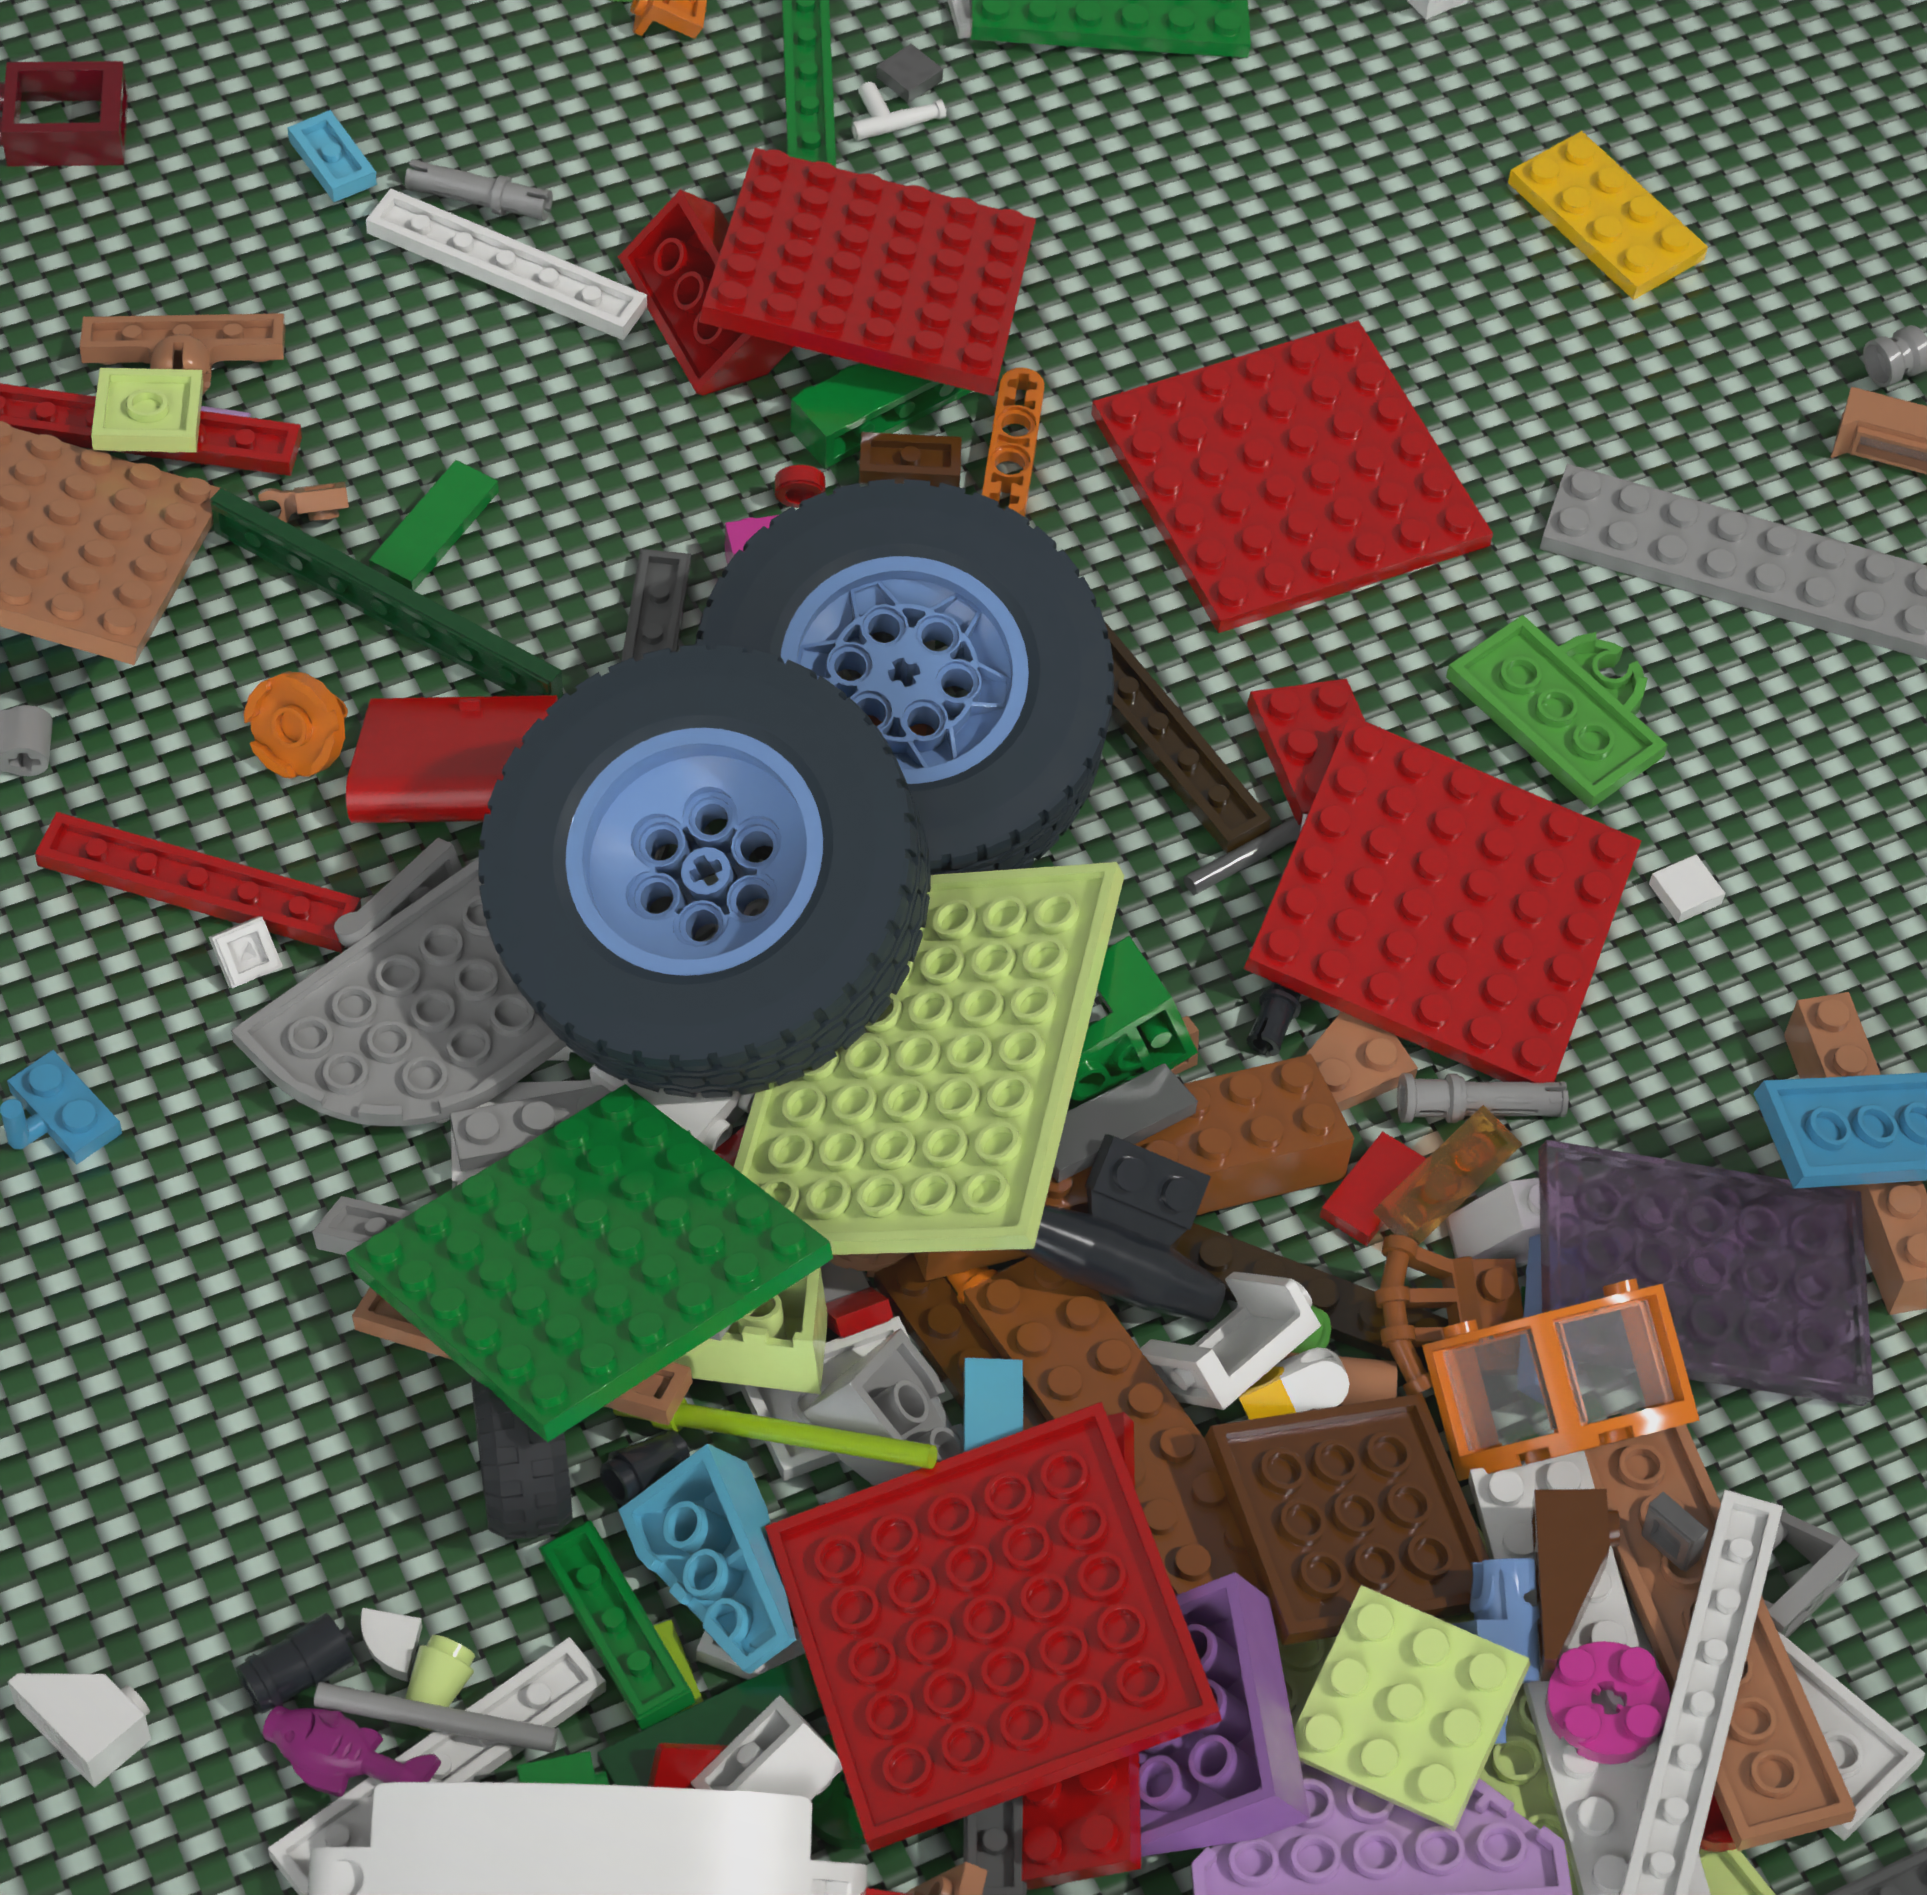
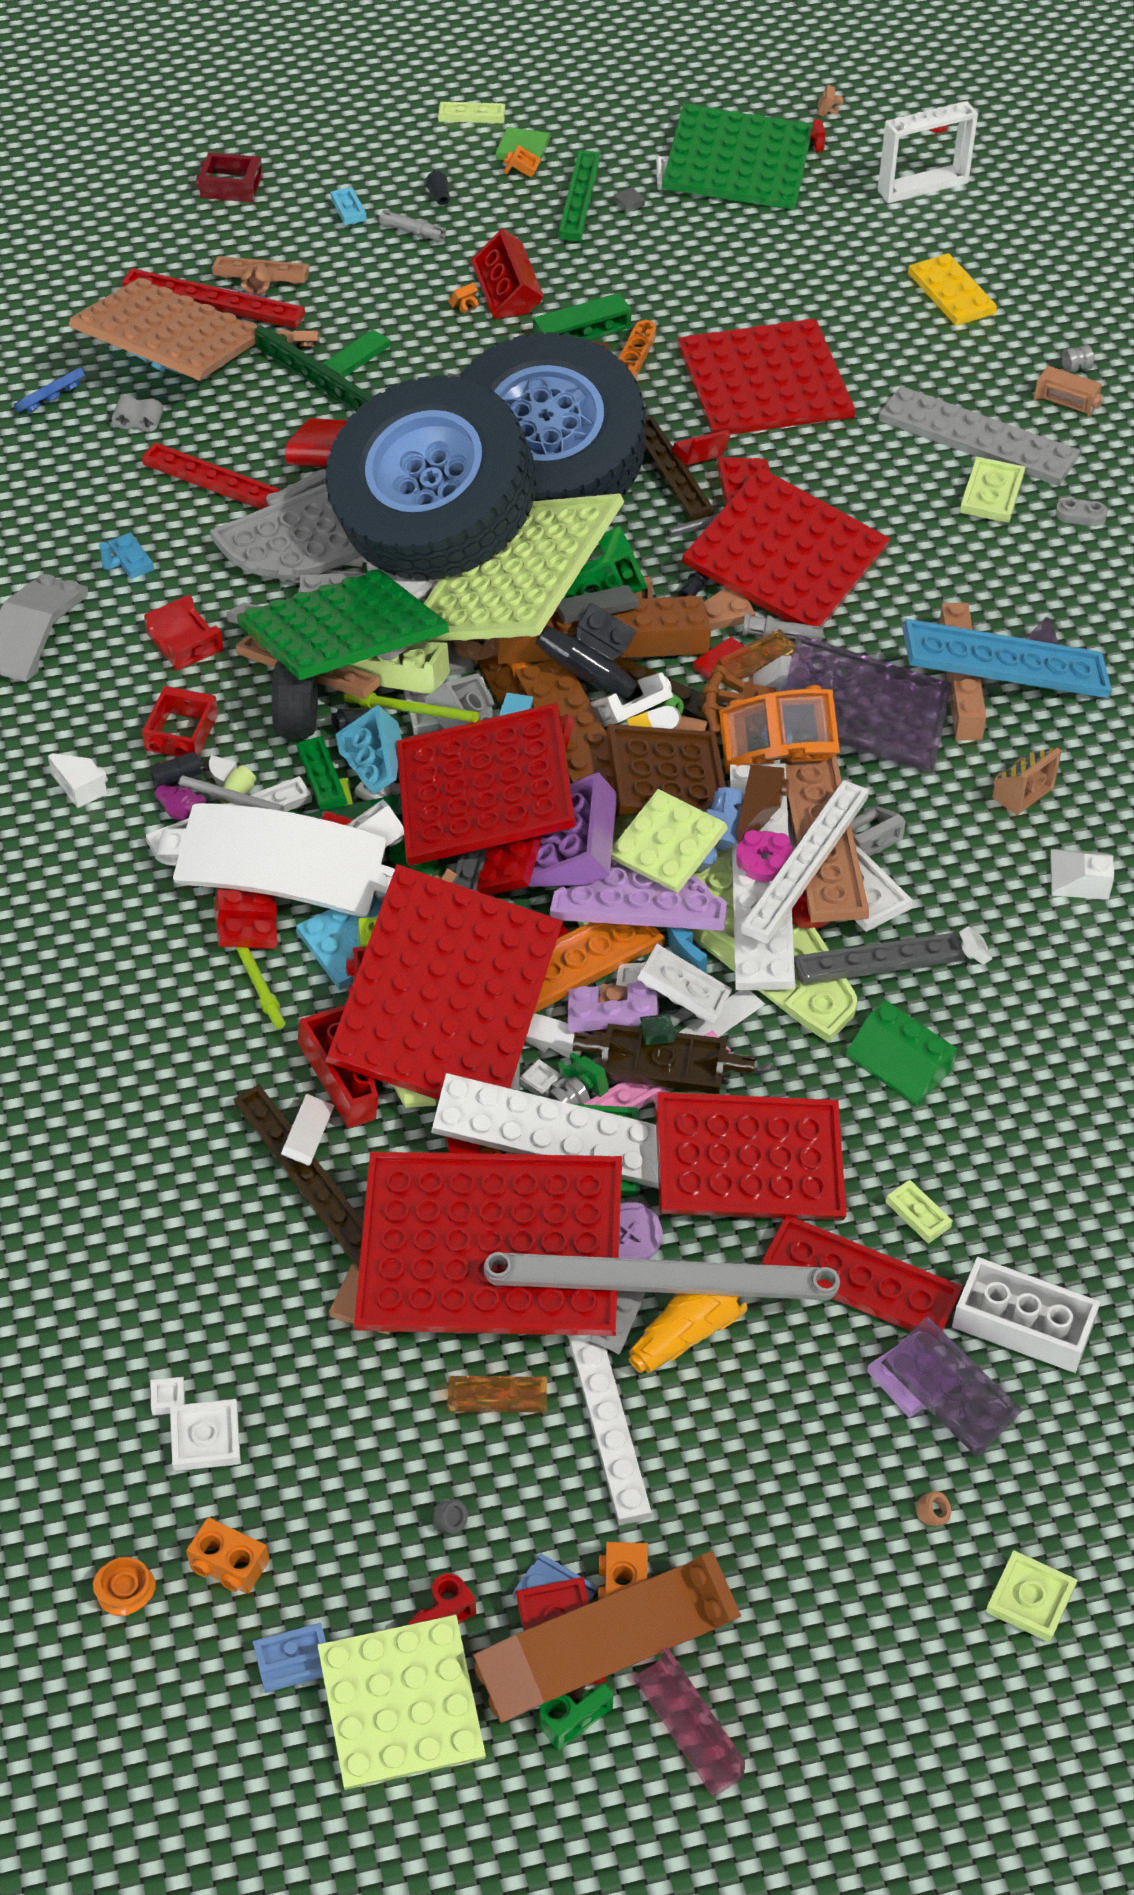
camera: 15 degrees right, 5 degrees down
yellowish green plate [91,368,203,453] -> none
white tile [208,916,283,988] -> none
orange tile [244,671,348,778] -> none
white plate [366,189,647,340] -> none
red plate [699,148,1036,396] -> none
red tile [826,1287,894,1338] -> none
white piece [851,82,946,141] -> none
bright green plate [1446,615,1668,809] -> none
flat silver tile [1641,1492,1708,1572] -> none
white tile [1649,854,1726,923] -> none
none -> red window [142,686,218,757]
none -> red panel [144,595,224,671]
none -> black cone [426,171,450,205]
none -> orange tile [448,282,479,314]
none -> red panel [671,430,731,465]
none -> yellowish green plate [960,457,1026,523]

